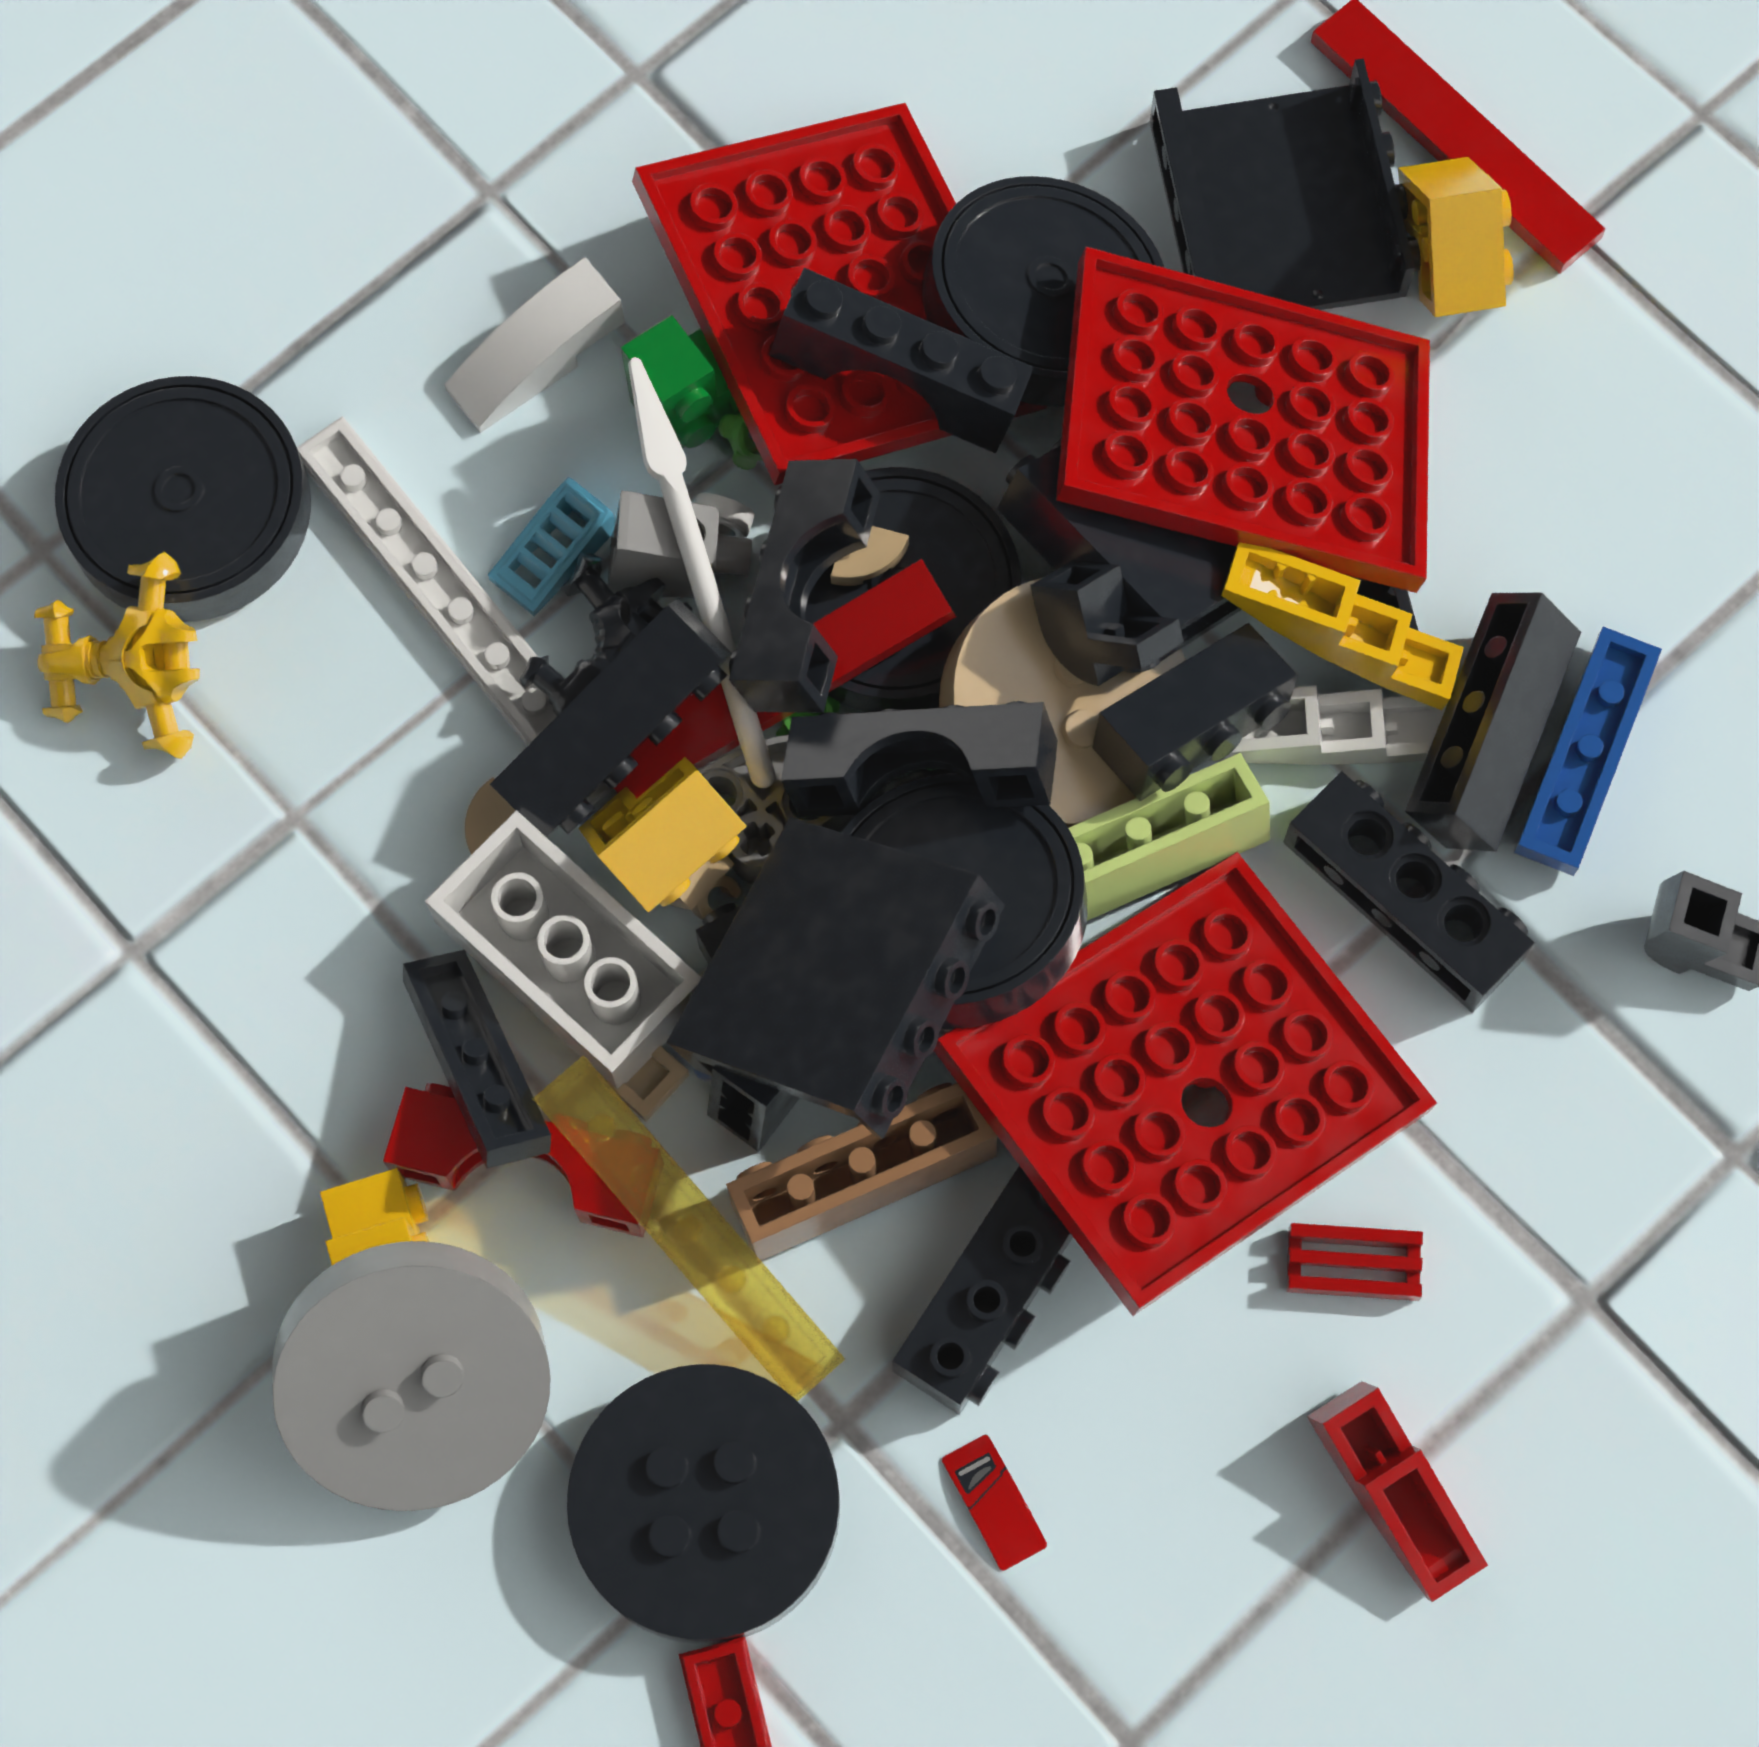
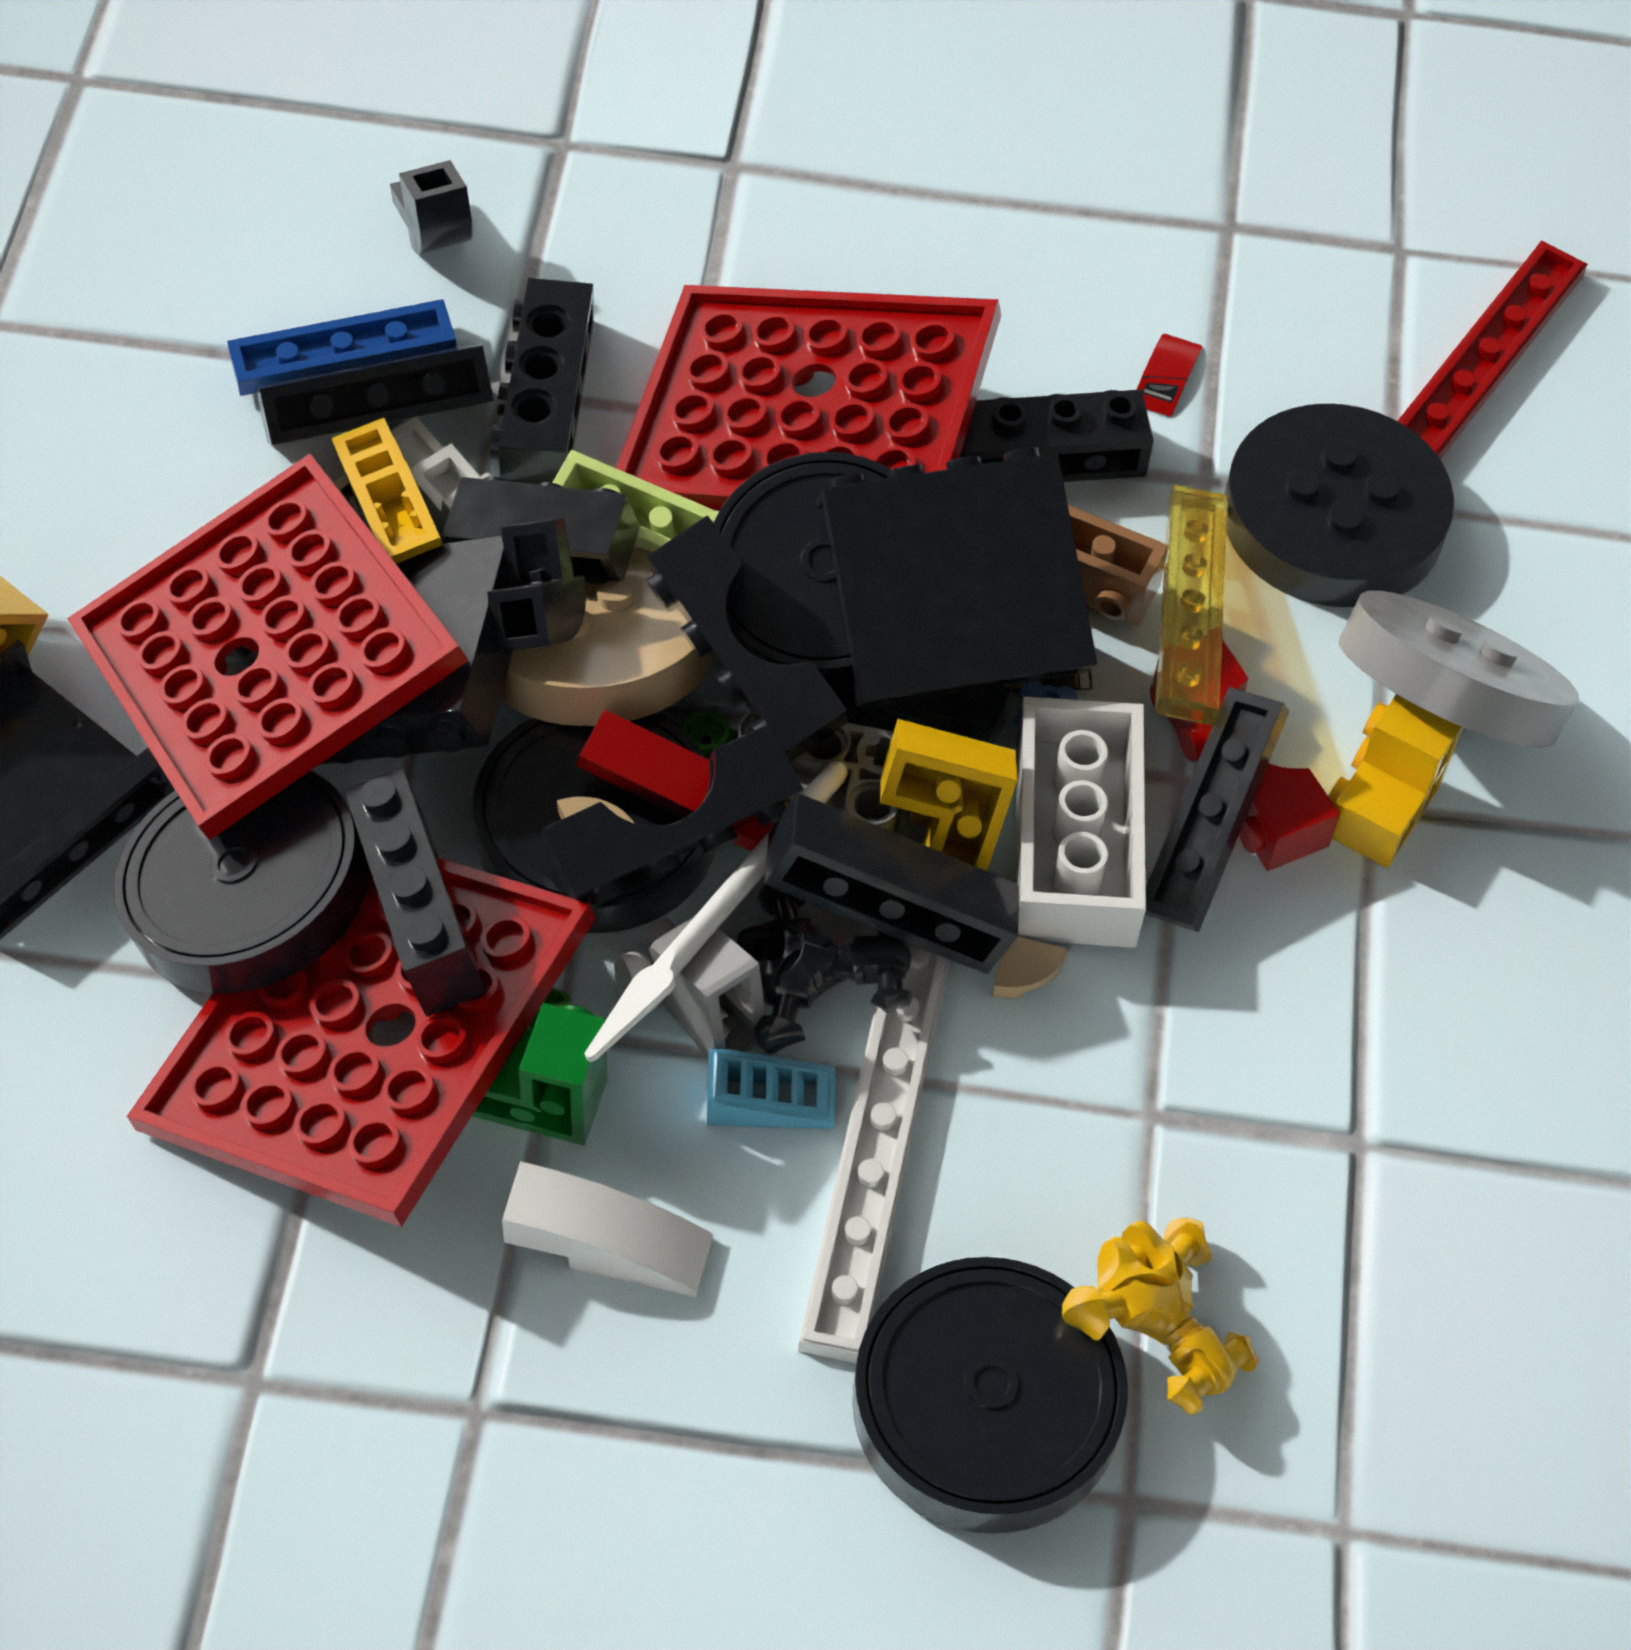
camera: 135 degrees left, 15 degrees down
red tile [1286,1223,1423,1301] -> none
red slope [1307,1381,1488,1602] -> none

